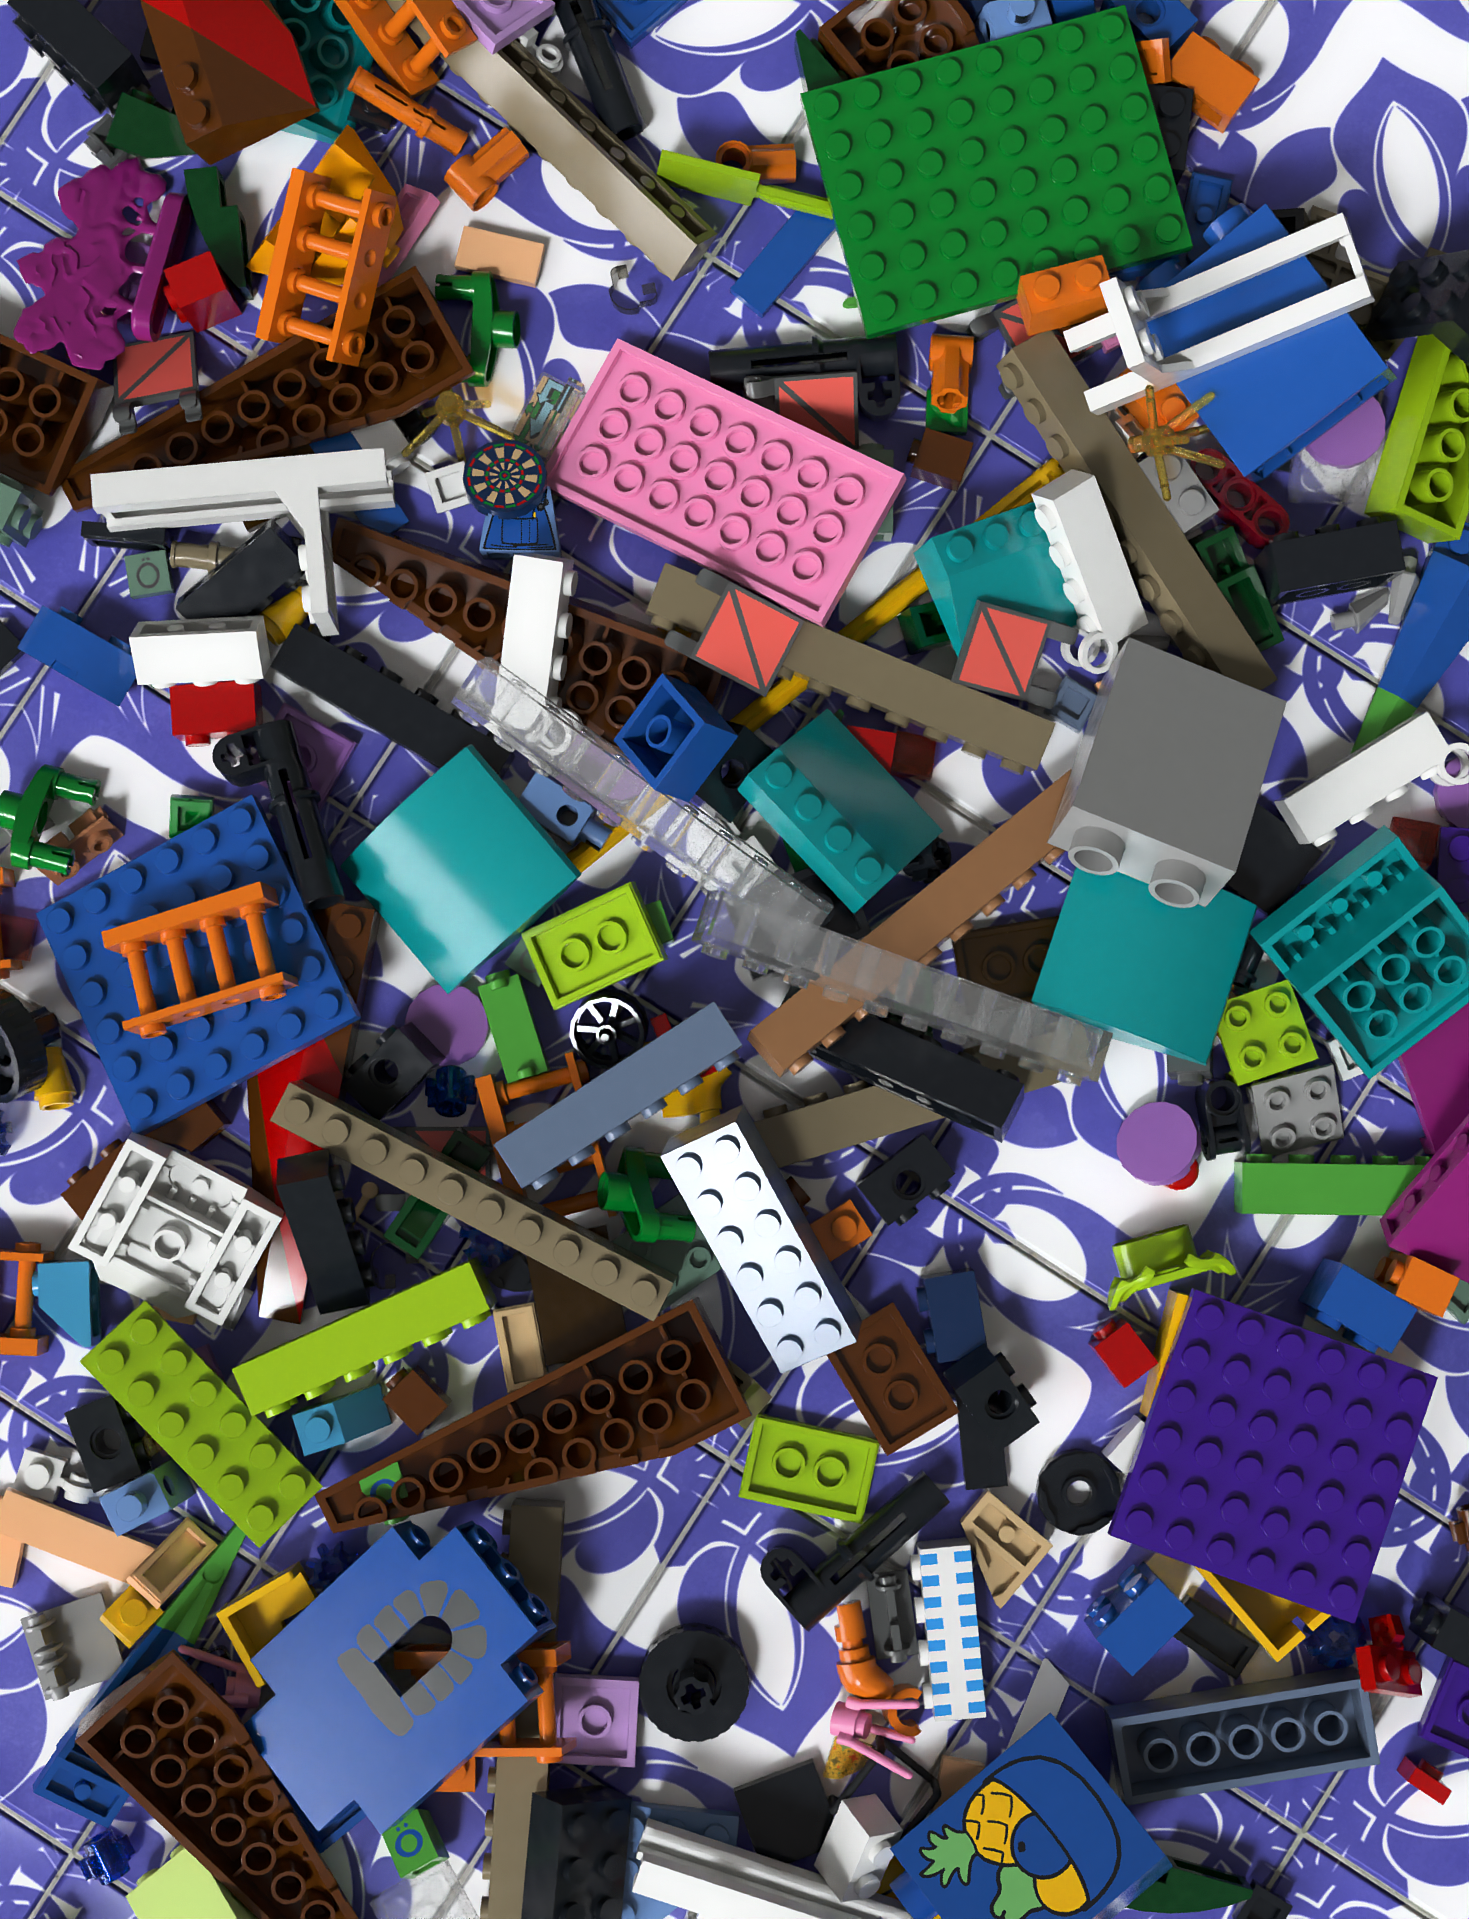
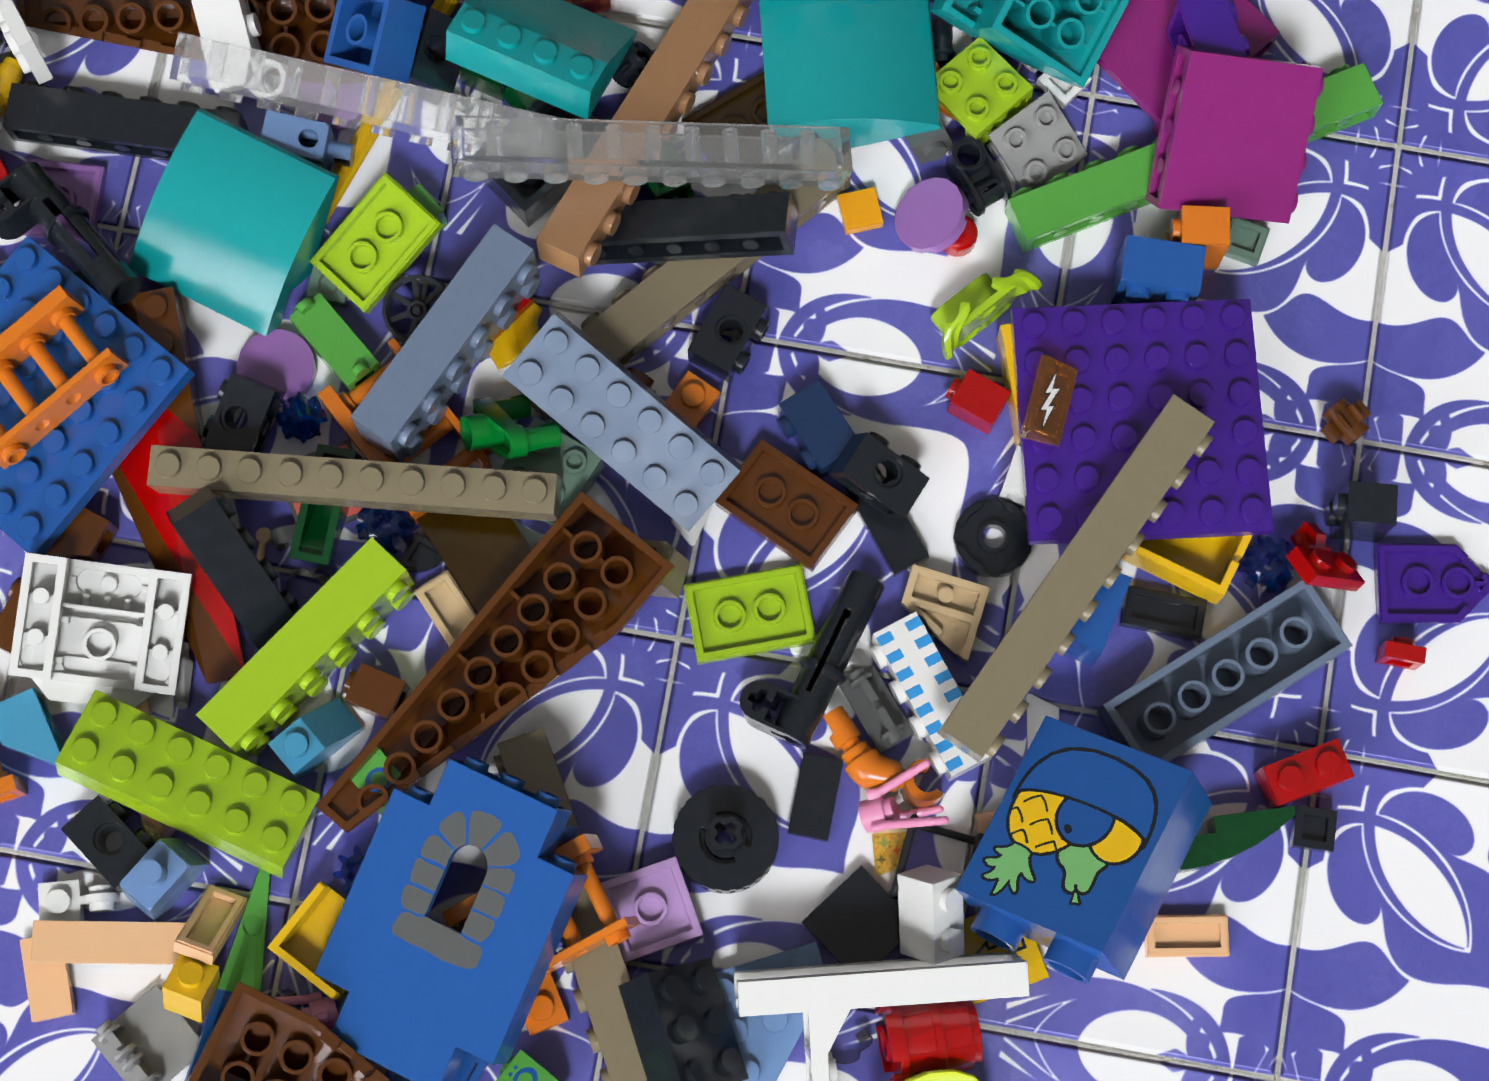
camera: 20 degrees left, 10 degrees down
none -> black tile [788,753,843,842]
none -> light orange tile [836,187,884,235]
none -> dark tan brick [937,394,1215,762]
none -> clear orange slope [1019,354,1078,447]
none -> red brick [1253,738,1354,809]

